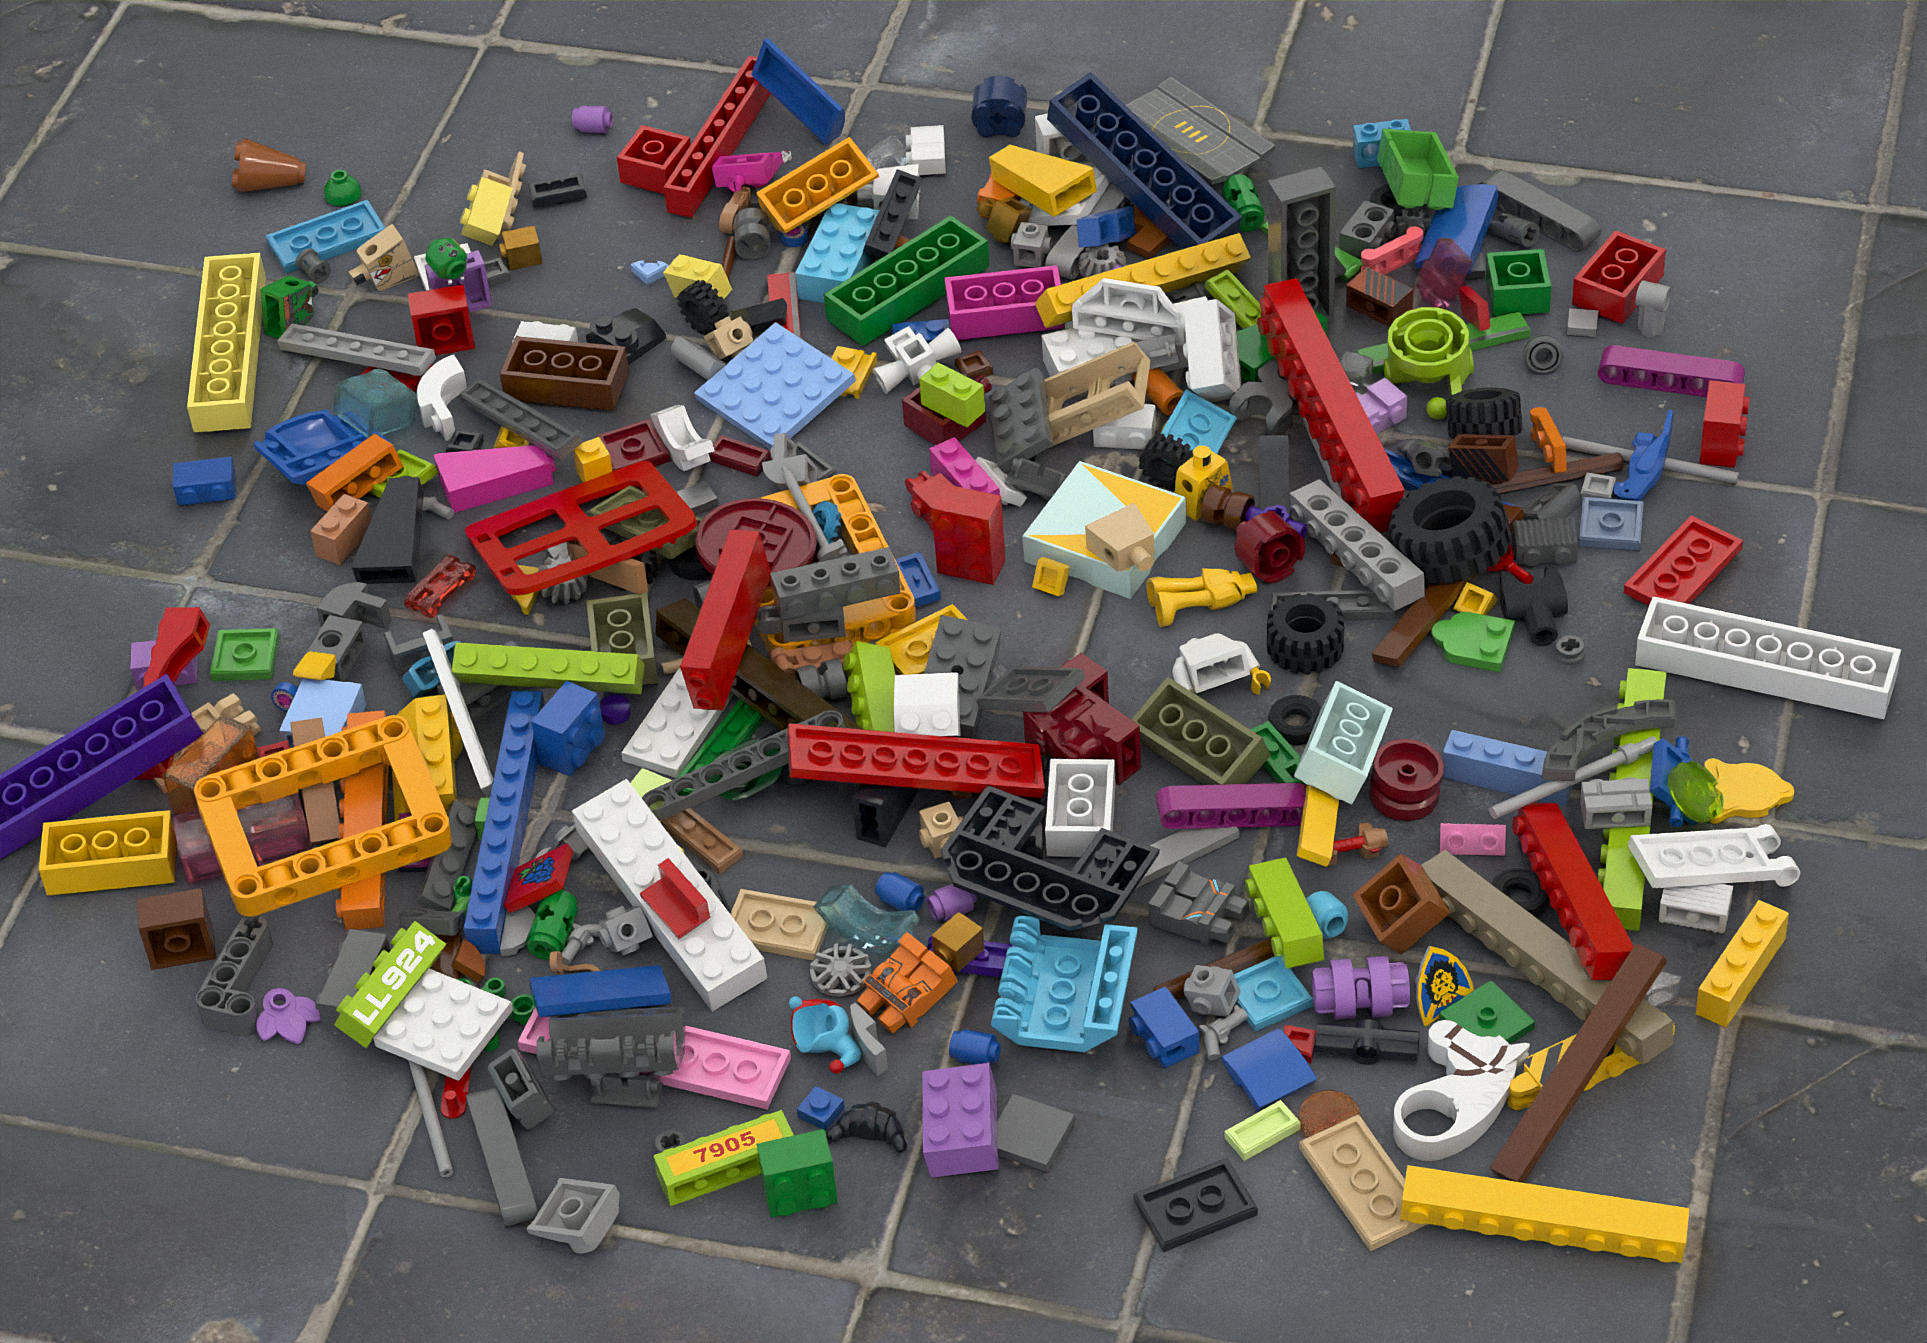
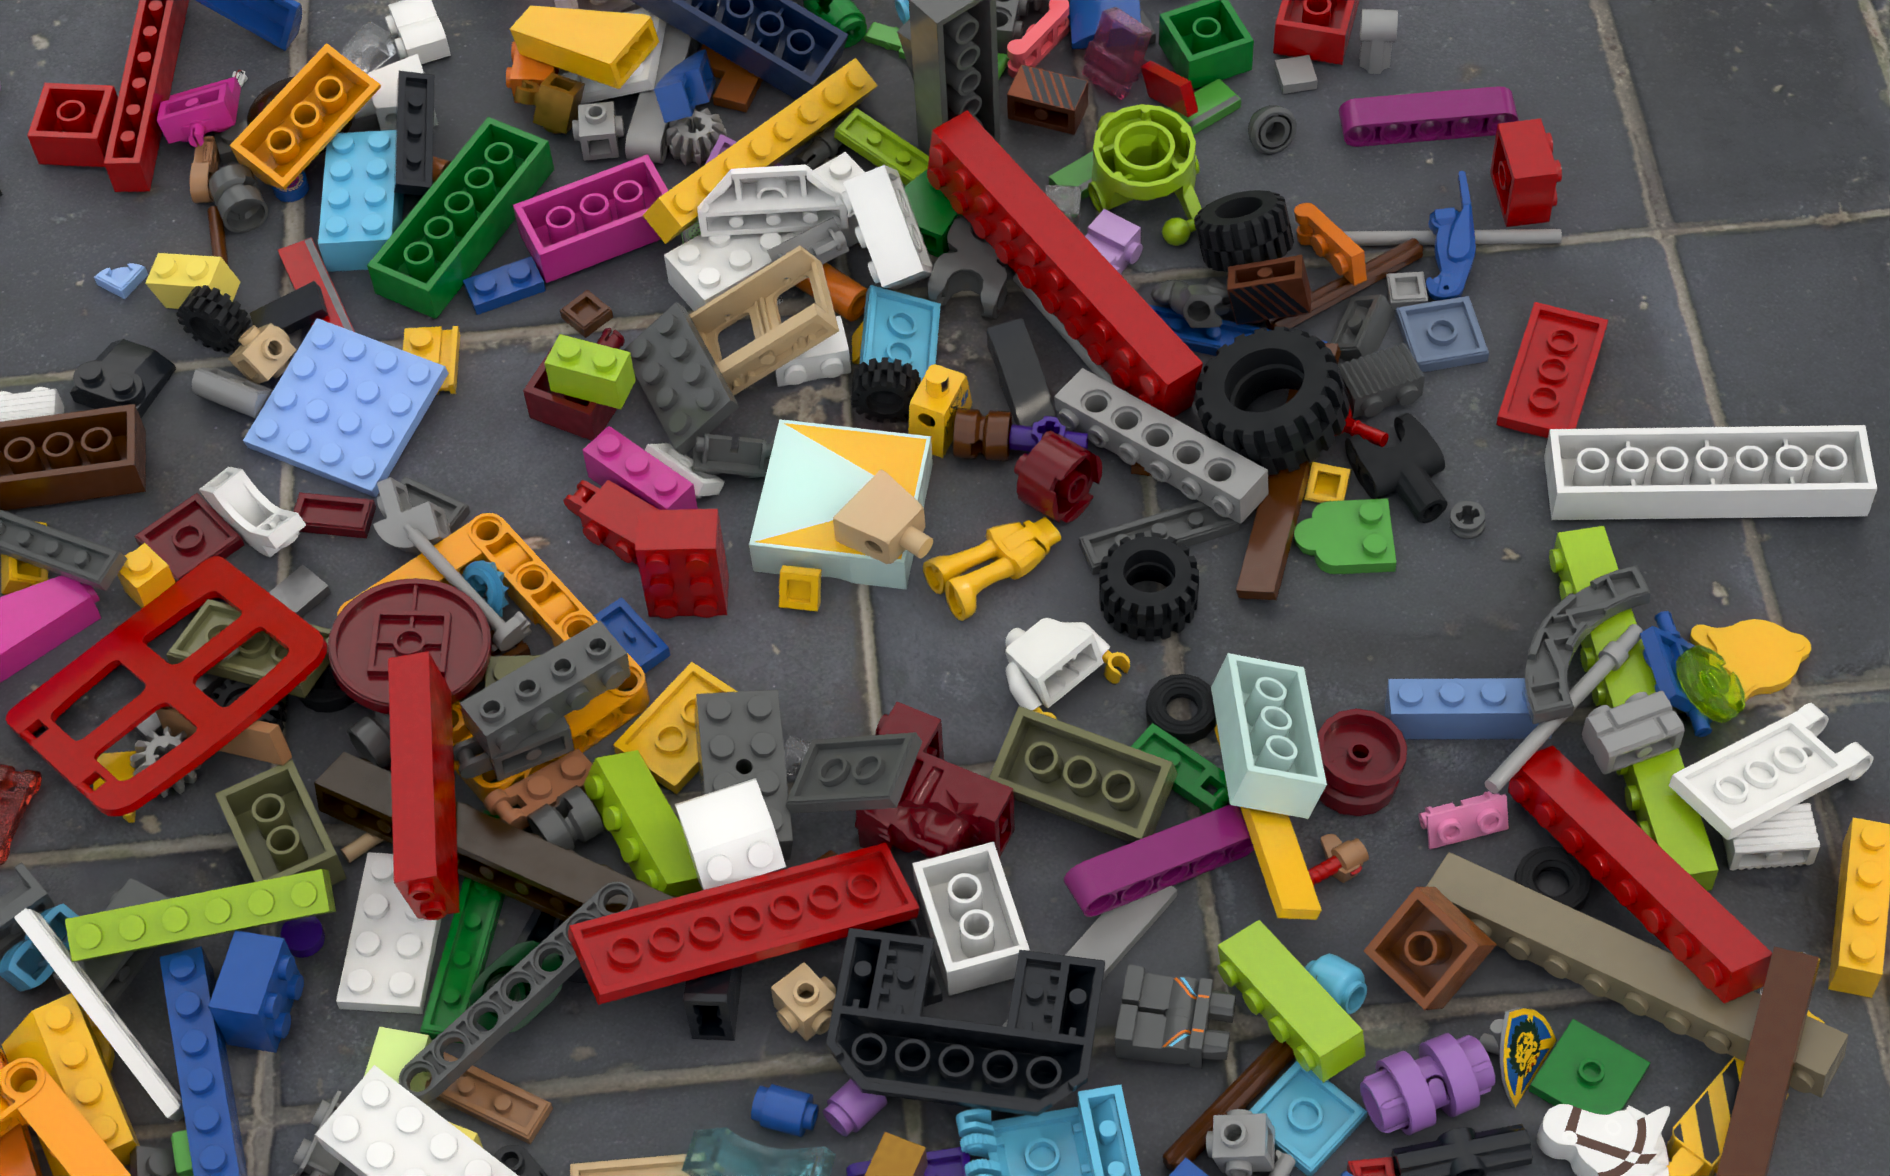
camera: 20 degrees left, 10 degrees up
white brick [873,326,962,394] -> none

